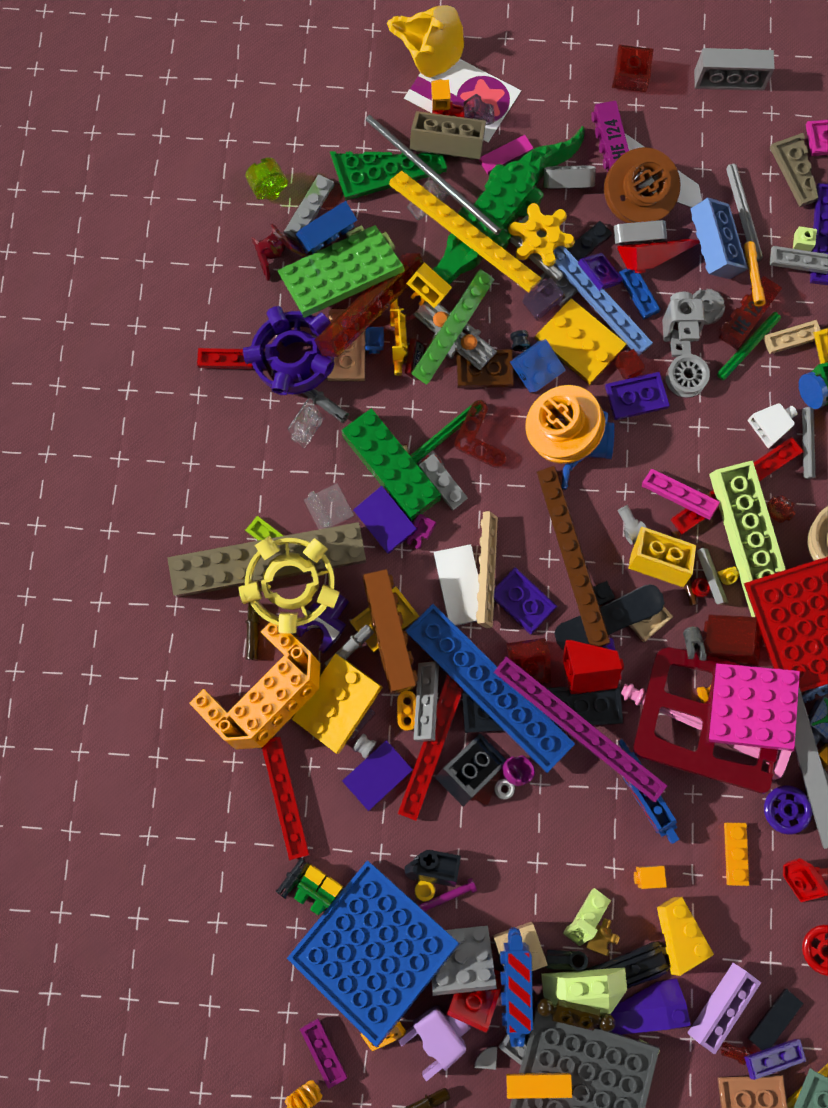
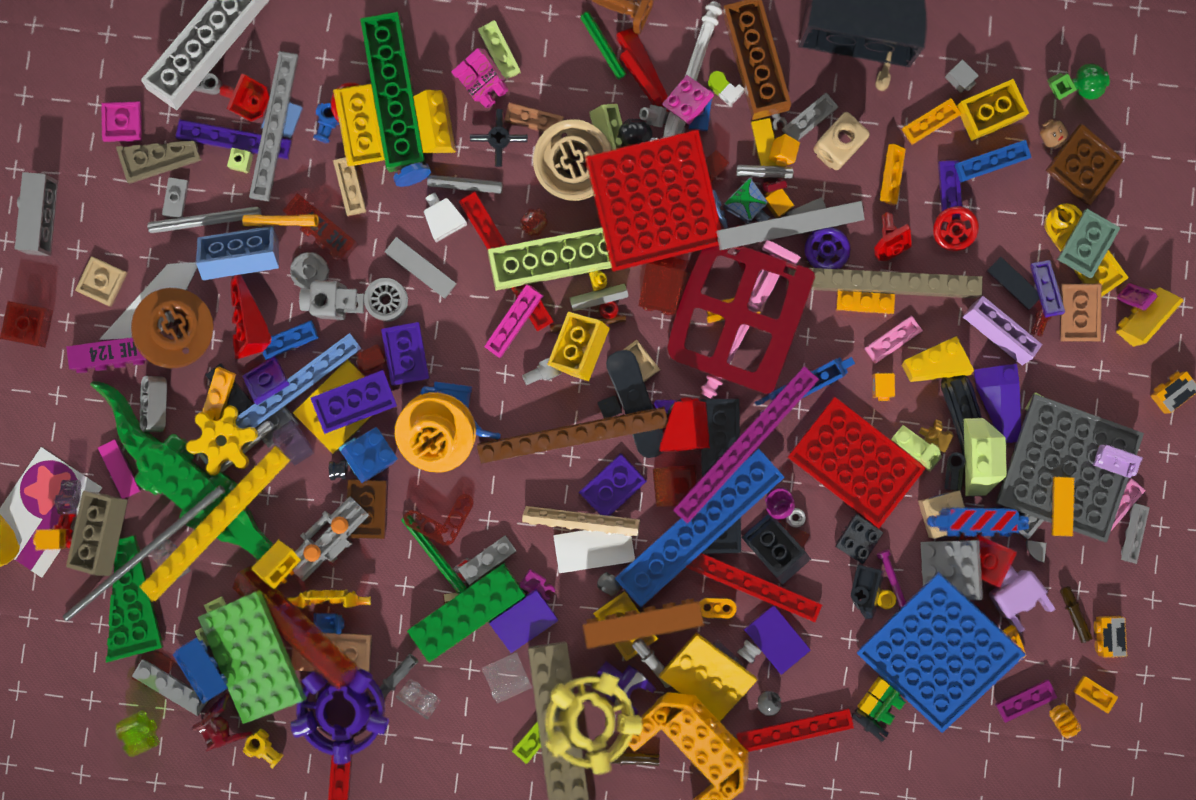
camera: 85 degrees left, 10 degrees up
tile [405,338,426,380] -> none
bright green plate [411,269,495,385] -> none
light grey plate [413,661,439,742] -> none
dark brown plate [537,998,616,1032] -> none
light grey beam [614,220,667,245] -> none
dark grey hinge [683,626,706,661] -> none
dark pink plate [709,663,800,751] -> none
green axle [717,312,781,380] -> none
none -> tan tile [75,256,127,307]
none -> light grey plate [162,178,189,218]
none -> light orange plate [202,367,236,420]
none -> yellow connector [243,729,284,769]
none -> dark purple plate [310,370,397,434]
none -> light grey tile [385,237,457,299]
none -> dark grey piece [597,572,621,596]
none -> dark grey piece [758,691,781,715]
none -> dark tan brick [786,267,982,298]
none -> red plate [787,397,926,528]
none -> black hinge [835,514,883,565]
none -> bright pink tile [864,315,923,364]

